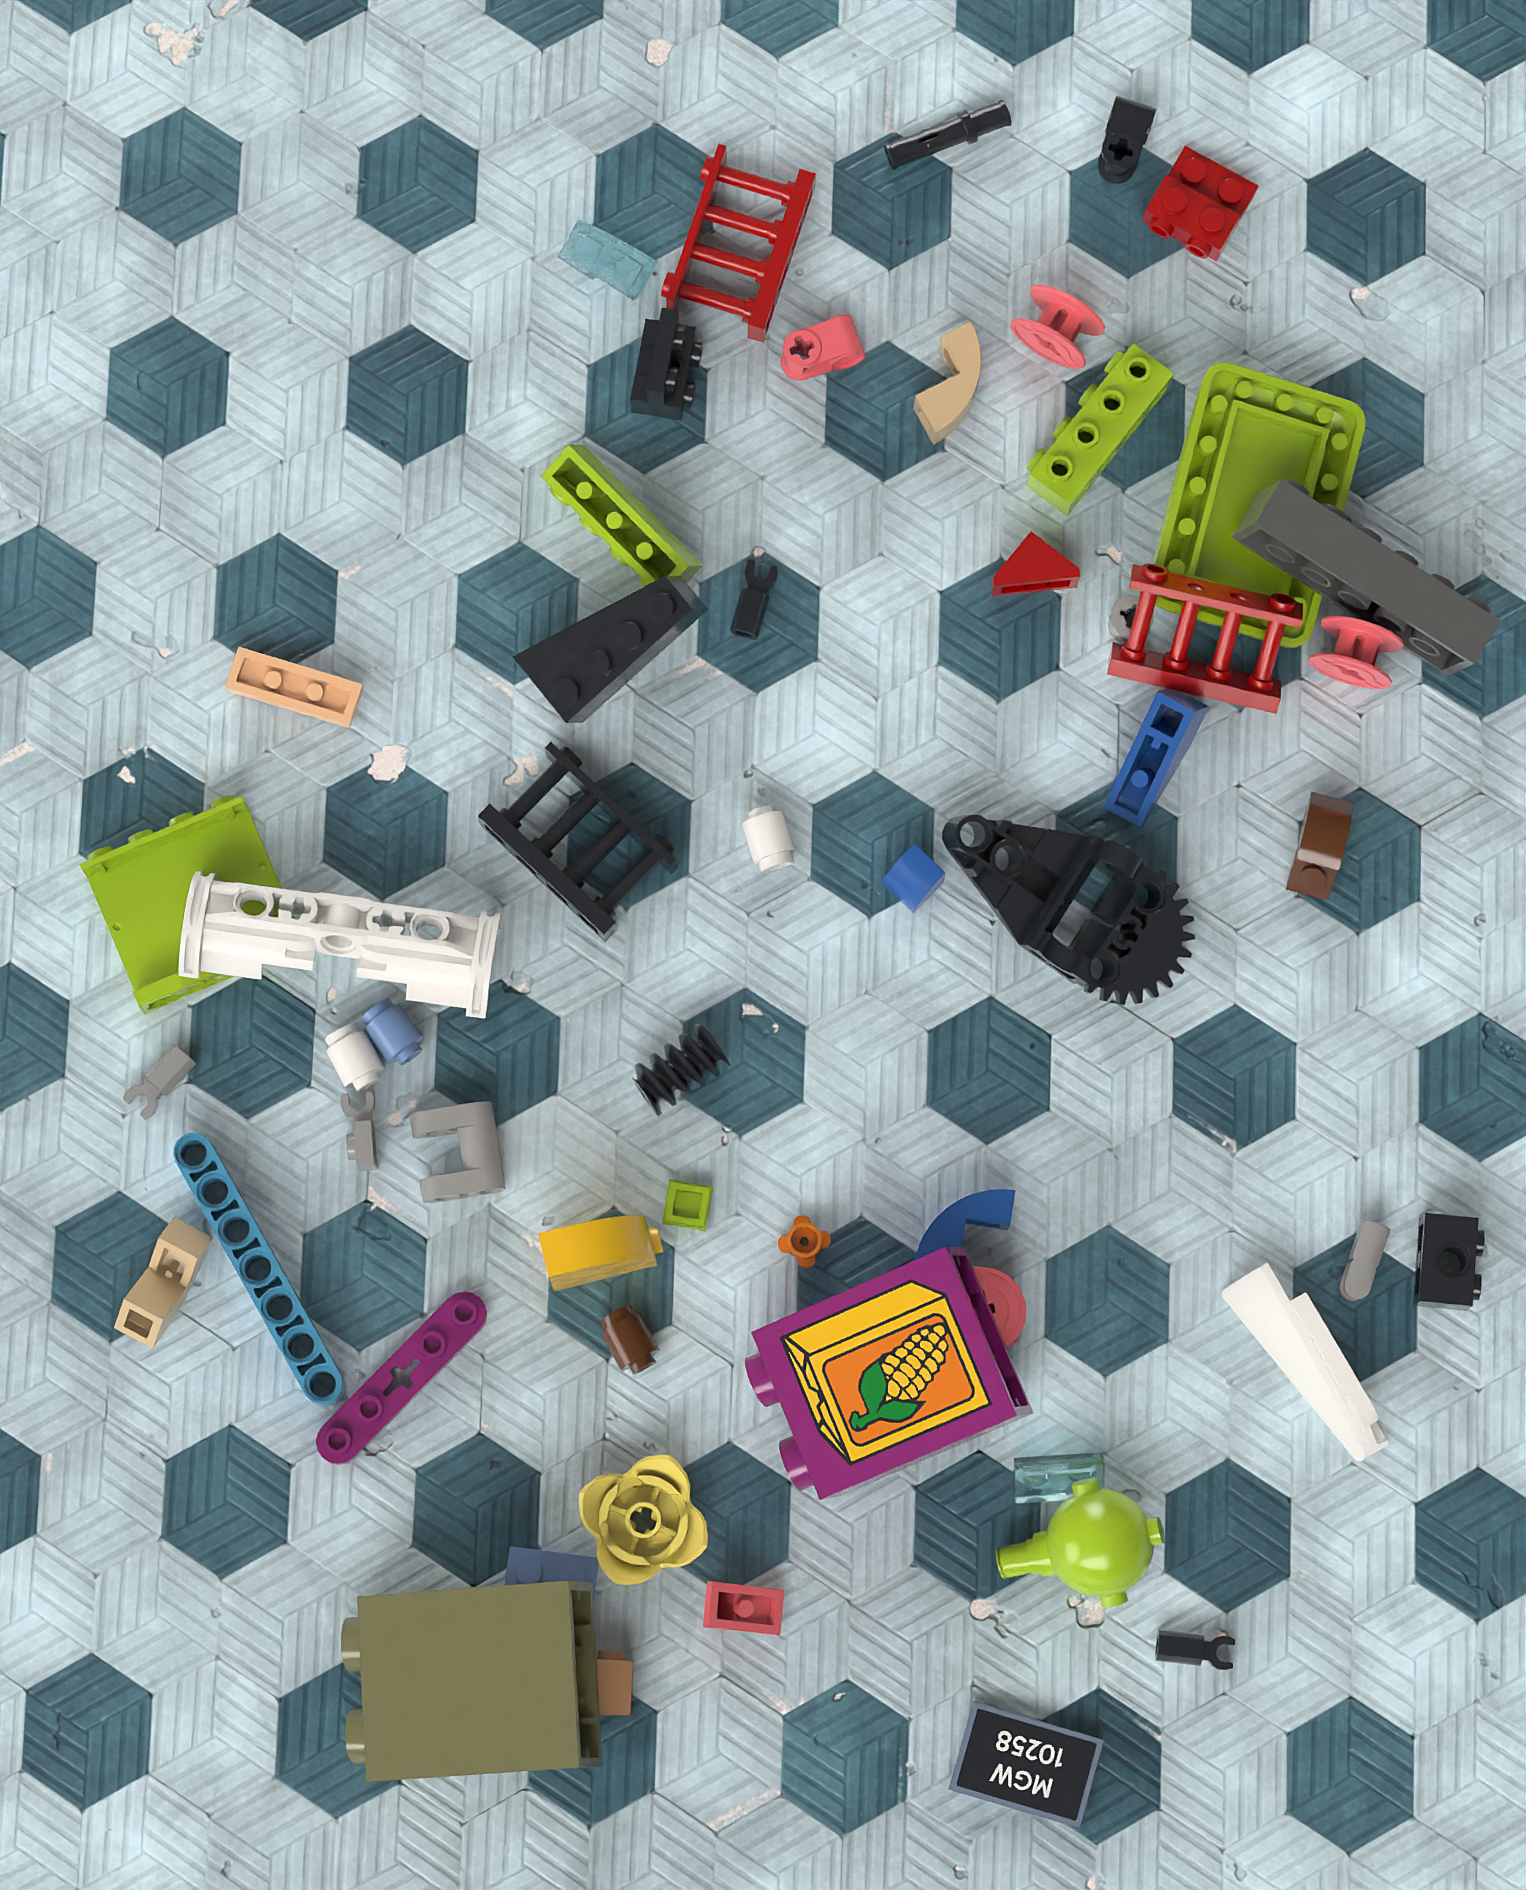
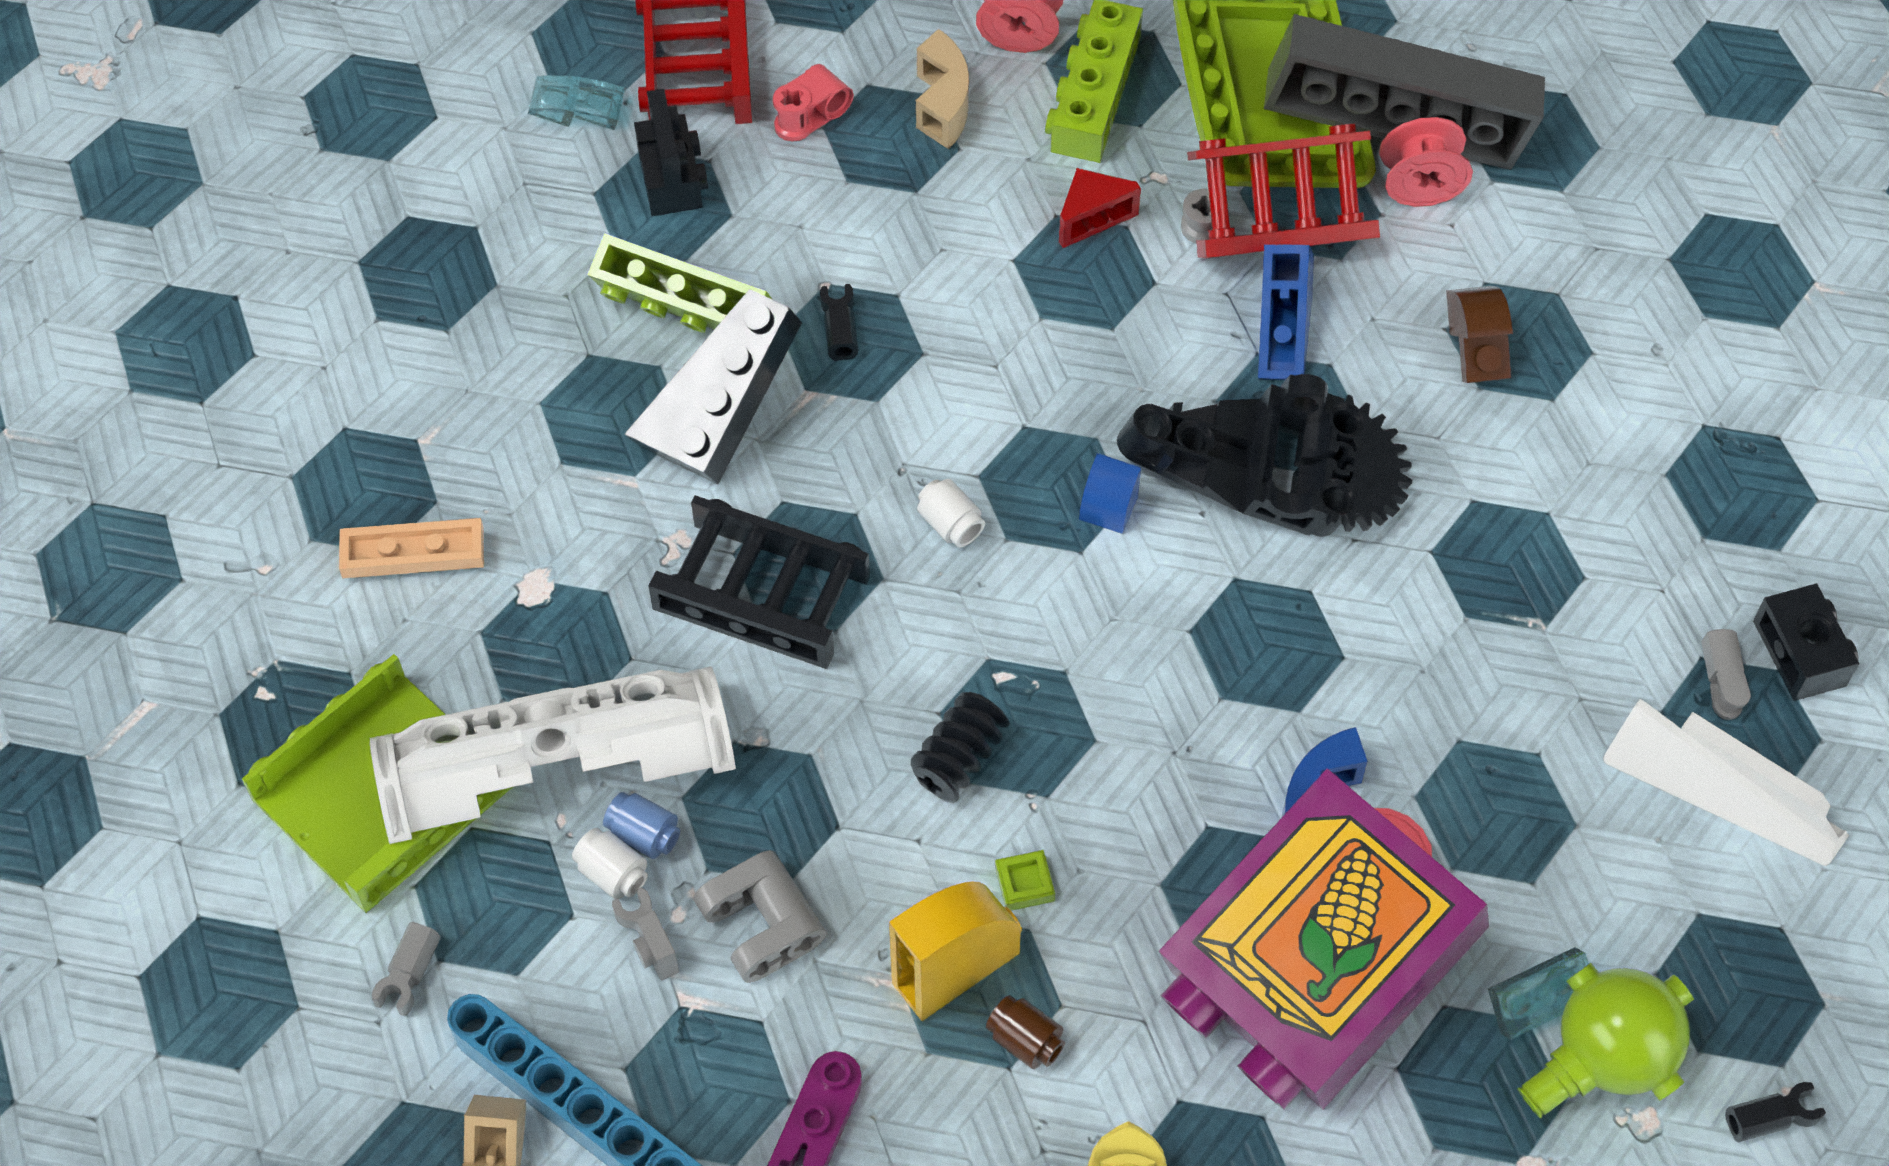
camera: 20 degrees left, 20 degrees down
orange plate [778,1215,831,1268] -> none

